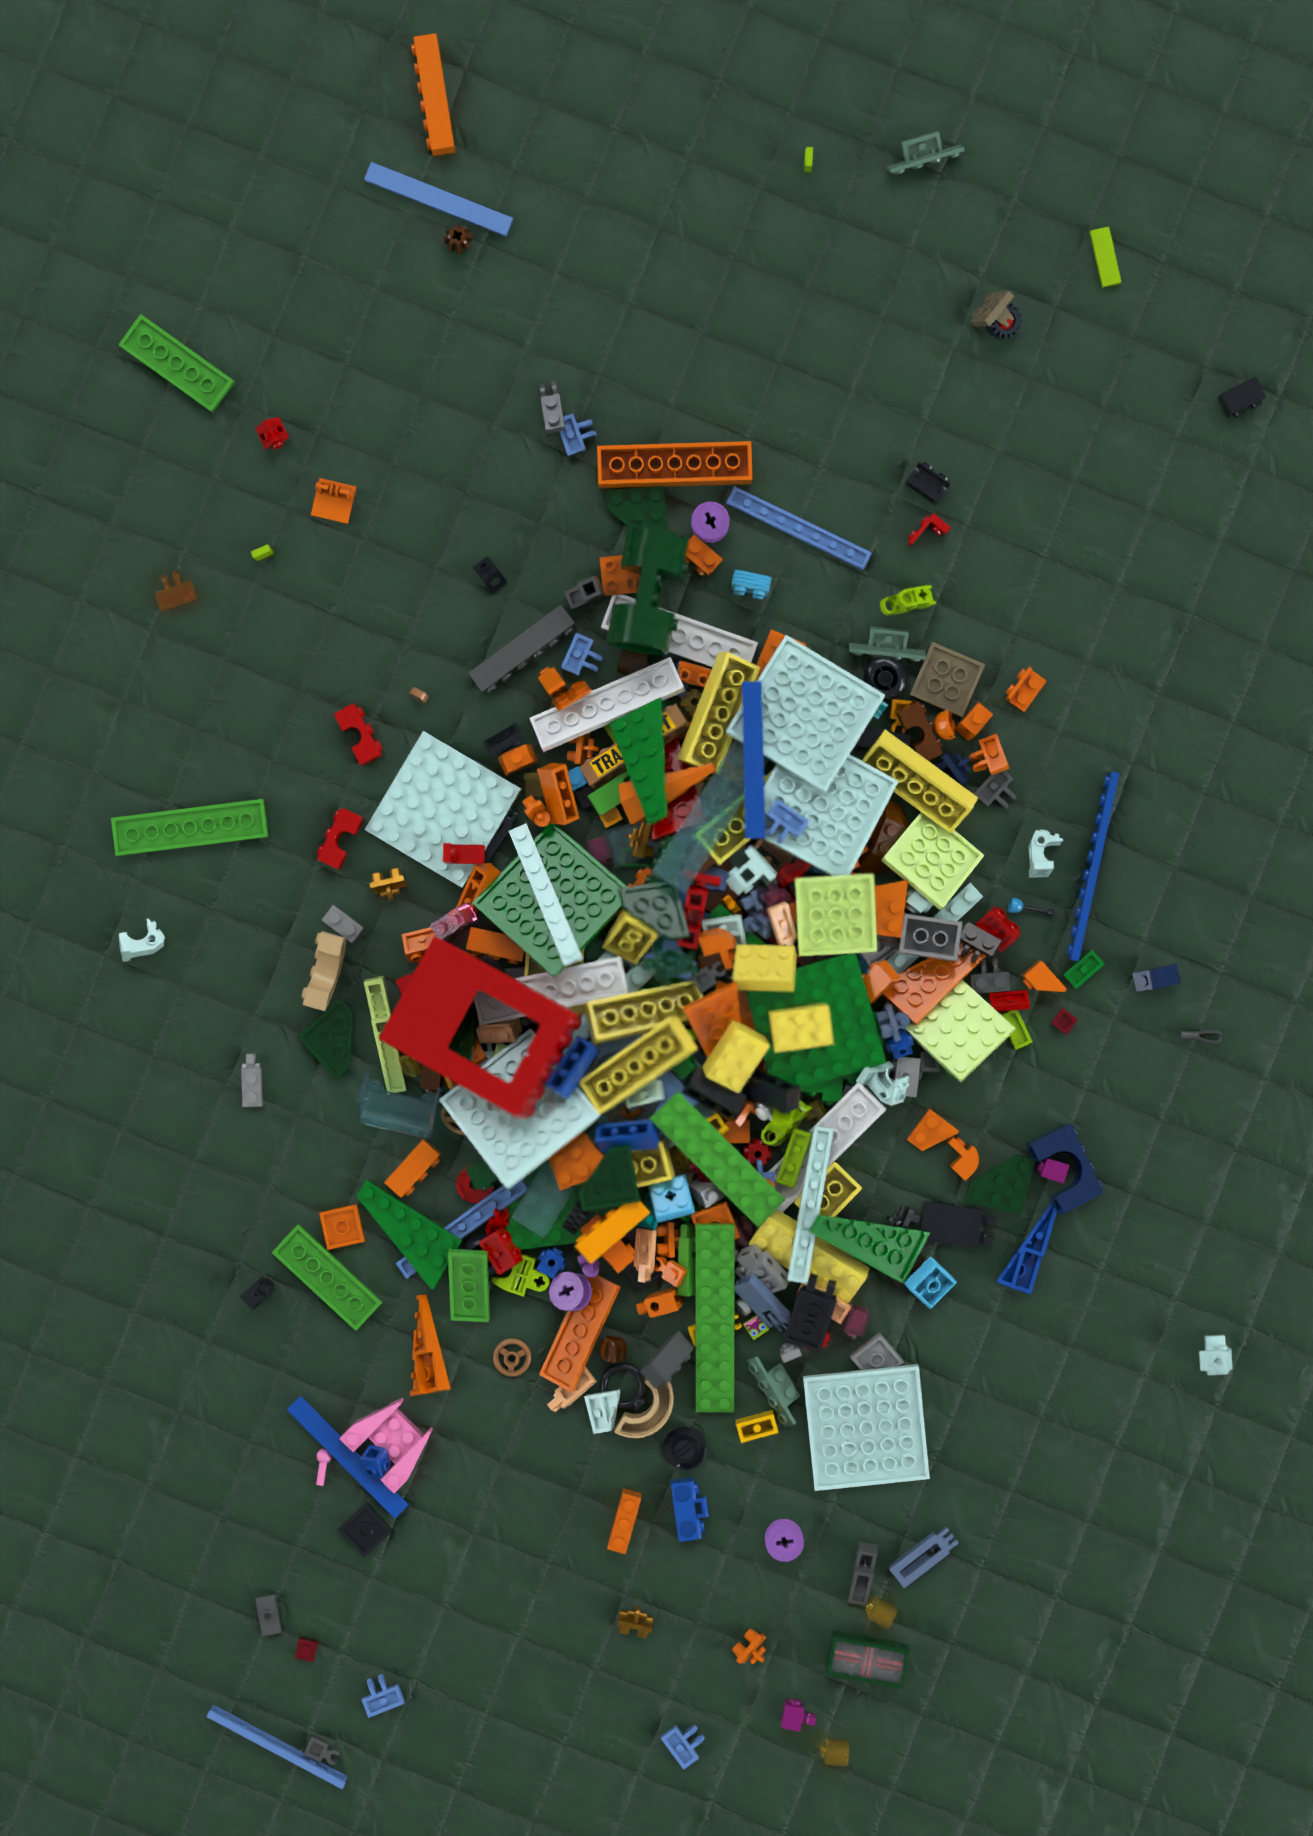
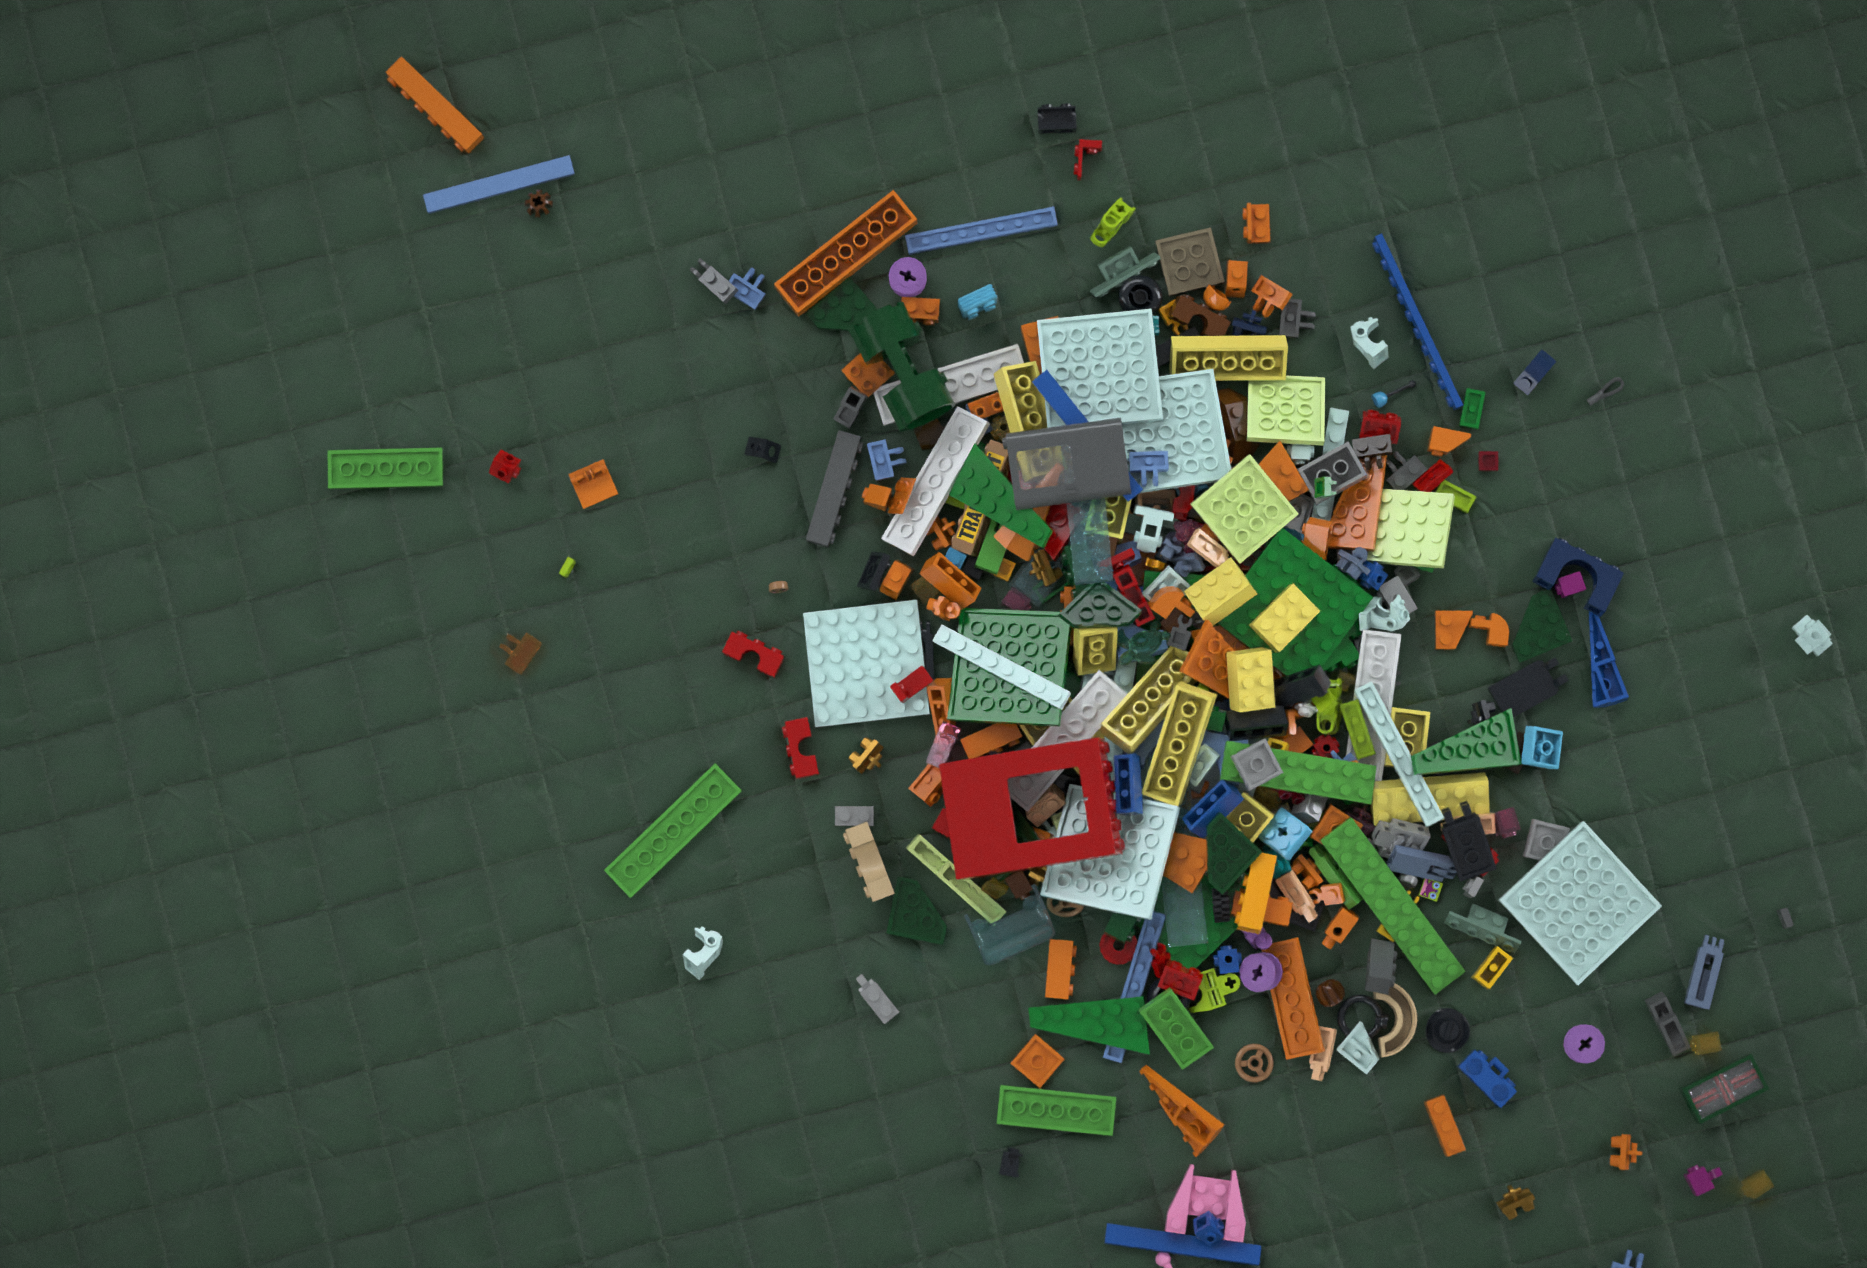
camera: 35 degrees left, 5 degrees down
none -> dark grey piece [1002,417,1131,510]
none -> light grey plate [1230,738,1283,791]
none -> green tile [1315,476,1337,499]
none -> dark grey tile [1776,908,1794,929]

